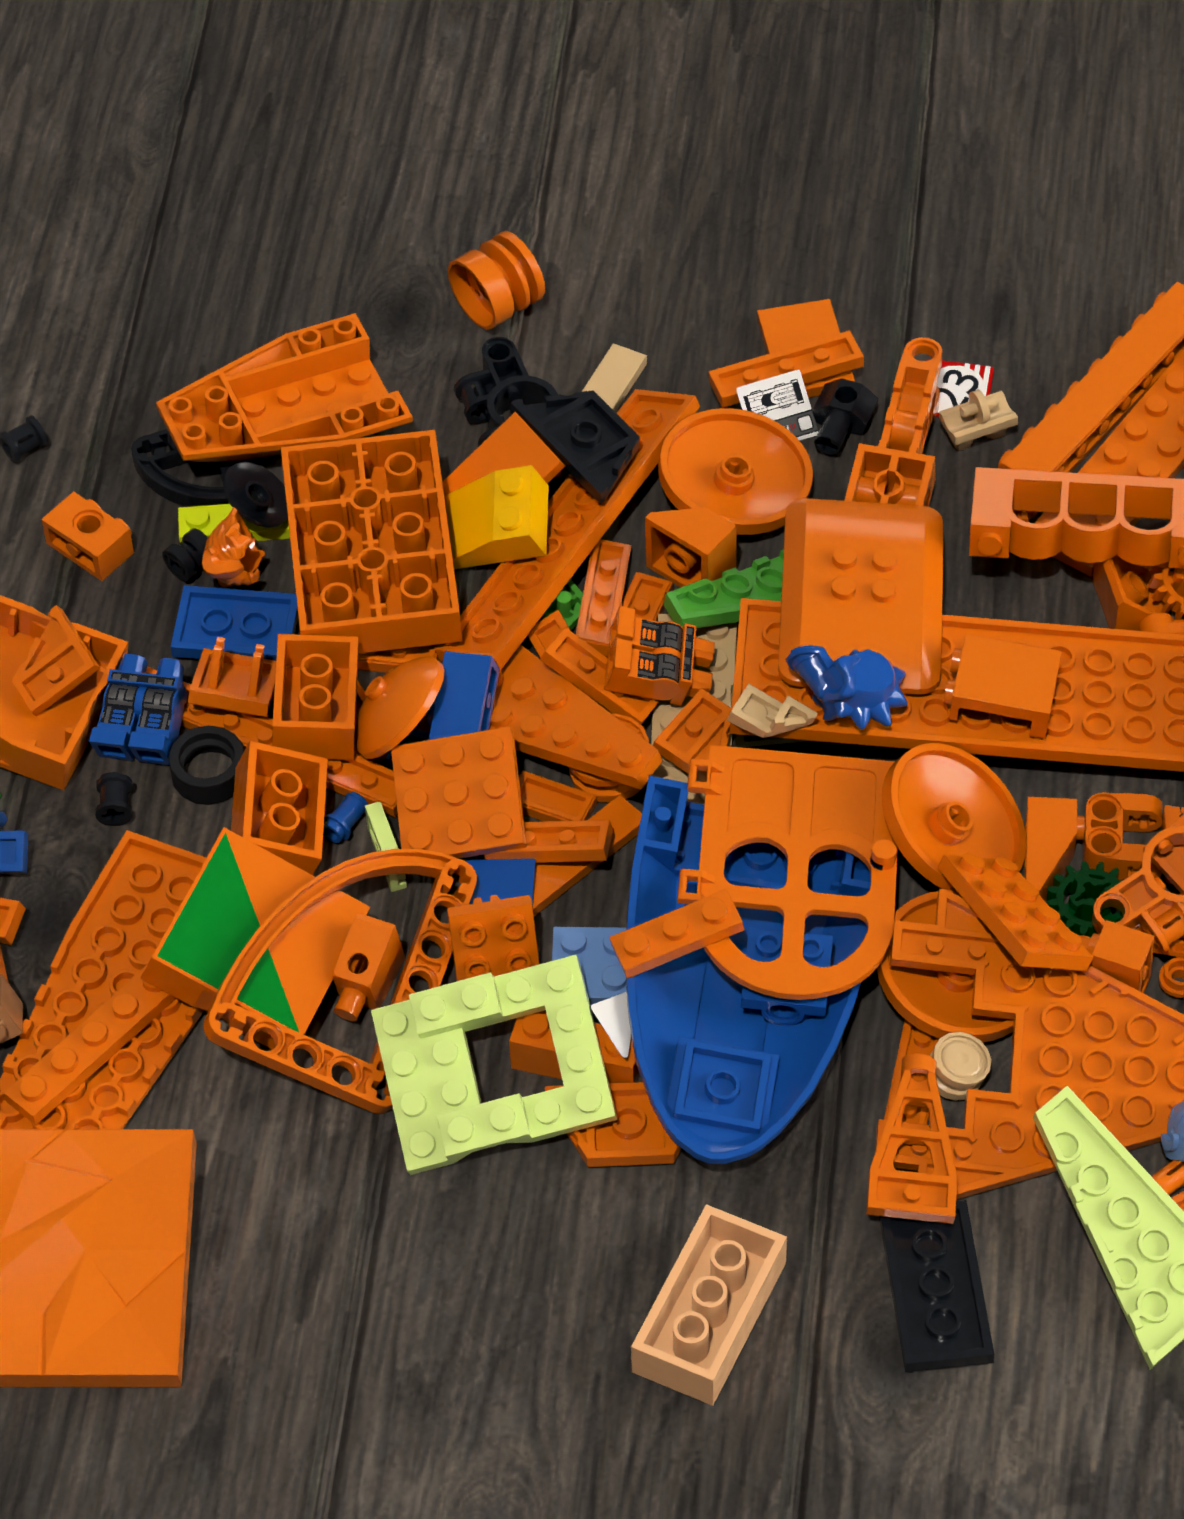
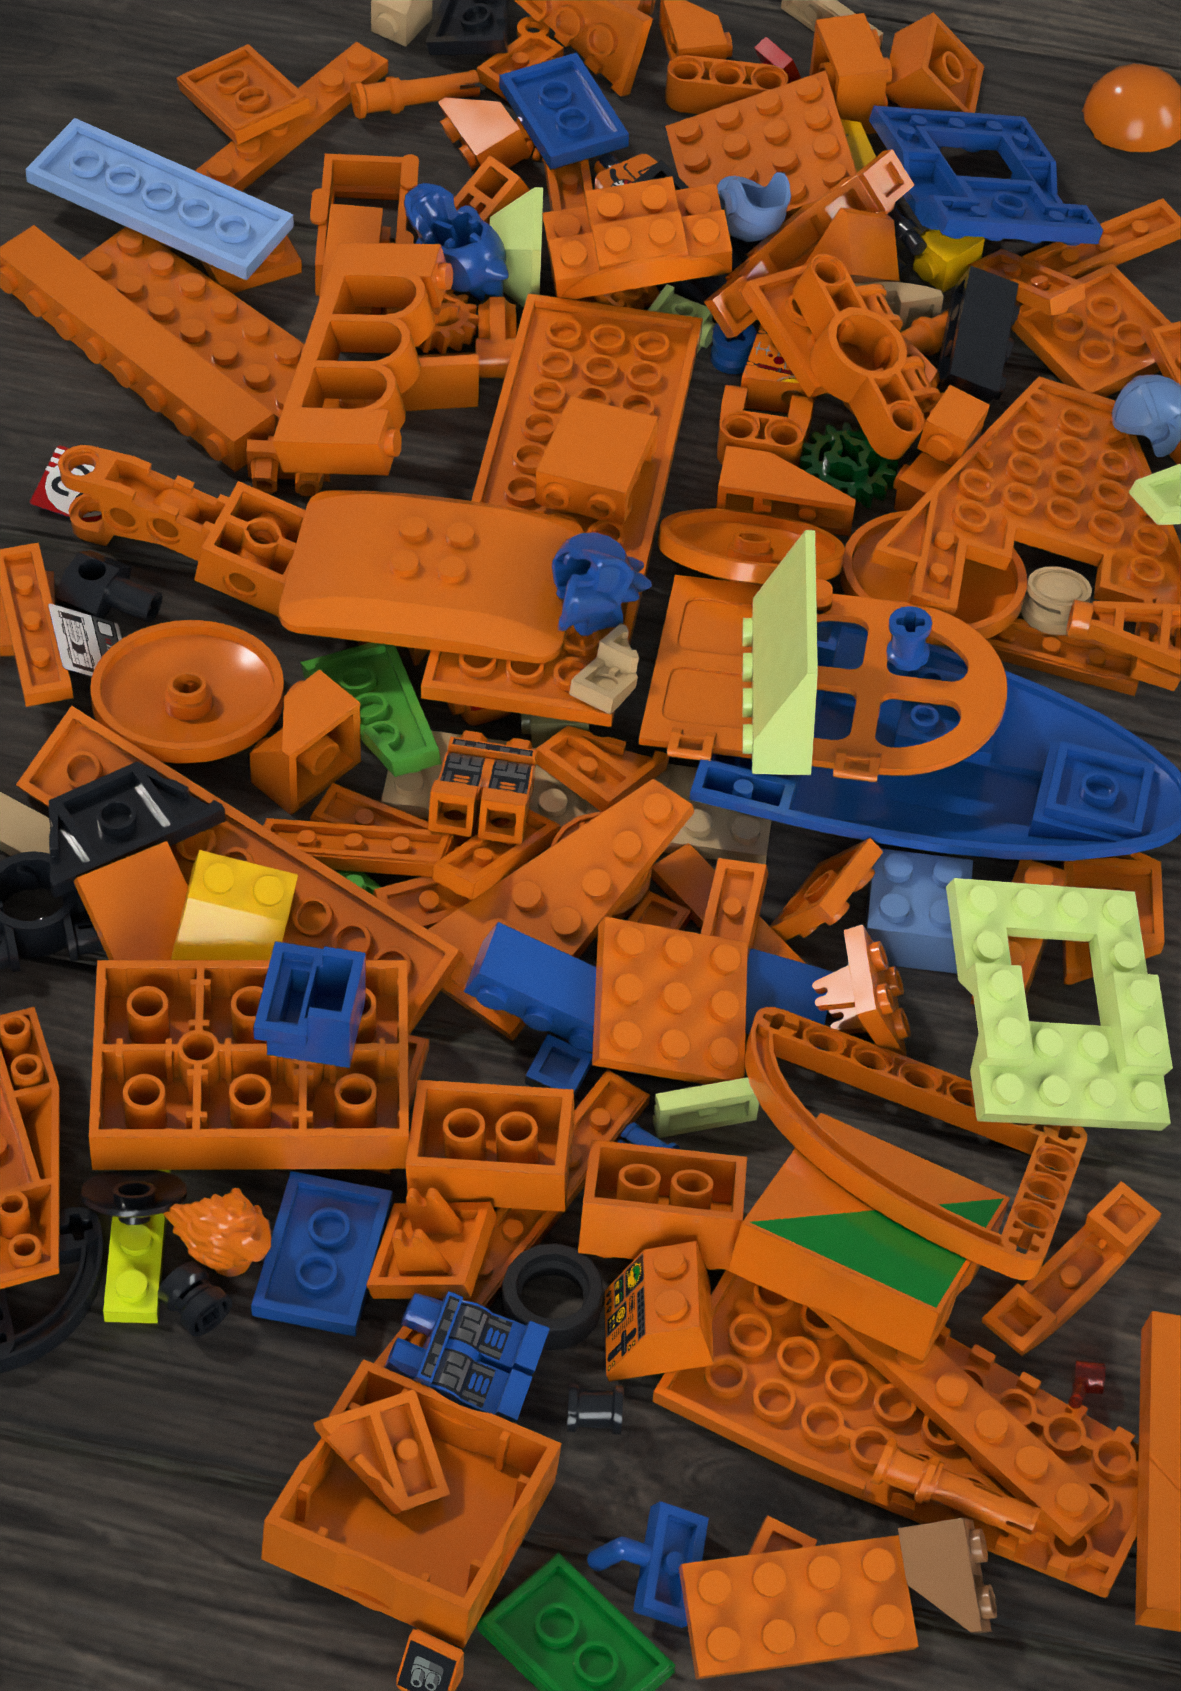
camera: 90 degrees left, 0 degrees up
orange brick [41,491,134,581] -> none
orange torso [332,912,405,1021] -> none
orange dish [355,656,445,759] -> none
white sticker [591,992,631,1058] -> none
orange plate [609,889,745,979] -> none
orange plate [938,854,1094,971] -> none
tan hips [939,389,1018,451] -> none
none -> blue plate [253,941,366,1068]
none -> orange slope [605,1241,714,1382]
none -> yellowish green slope [742,530,818,775]
none -> orange plate [770,838,883,941]
none -> orange pin [871,1437,1041,1542]
none -> blue bush [886,606,932,671]
none -> orange slope [982,1181,1162,1356]
none -> clear red hand [1068,1360,1105,1409]

